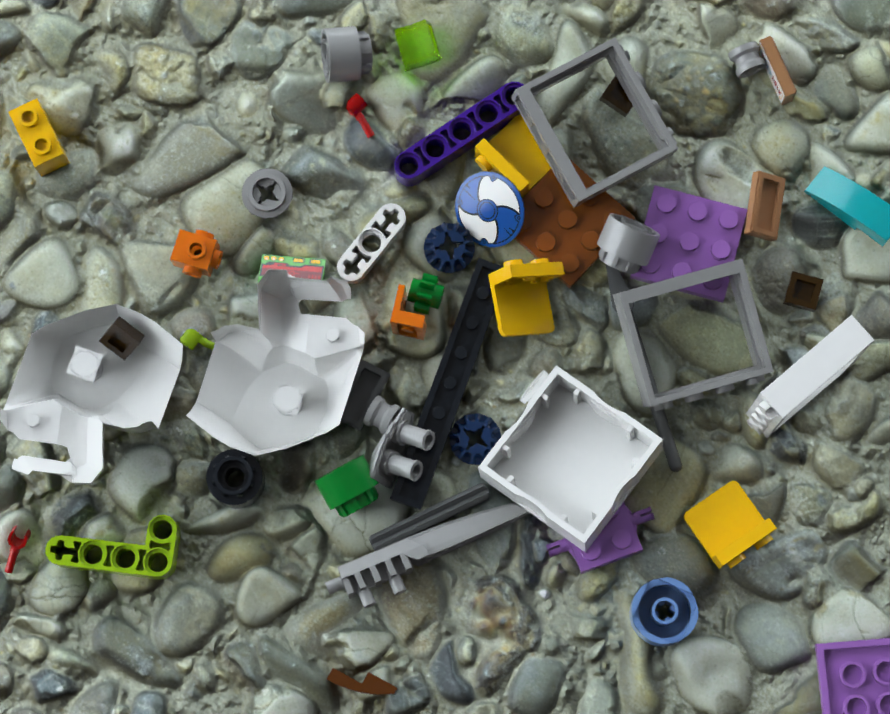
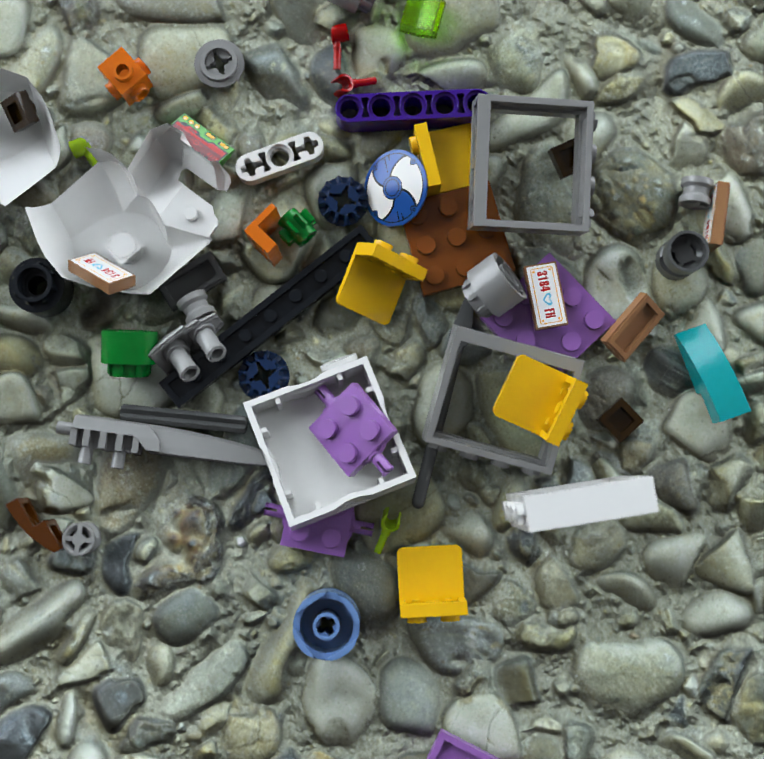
camera: 25 degrees right, 5 degrees up
none -> light grey wheel [62,522,102,556]
none -> tile [68,252,136,295]
none -> medium lavender plate [309,382,398,477]
none -> red hand [331,73,377,98]
none -> lime hand [374,507,402,554]
none -> yellow bracket [492,354,589,447]
none -> white tile [523,261,568,331]
none -> dark grey wheel [655,230,710,281]

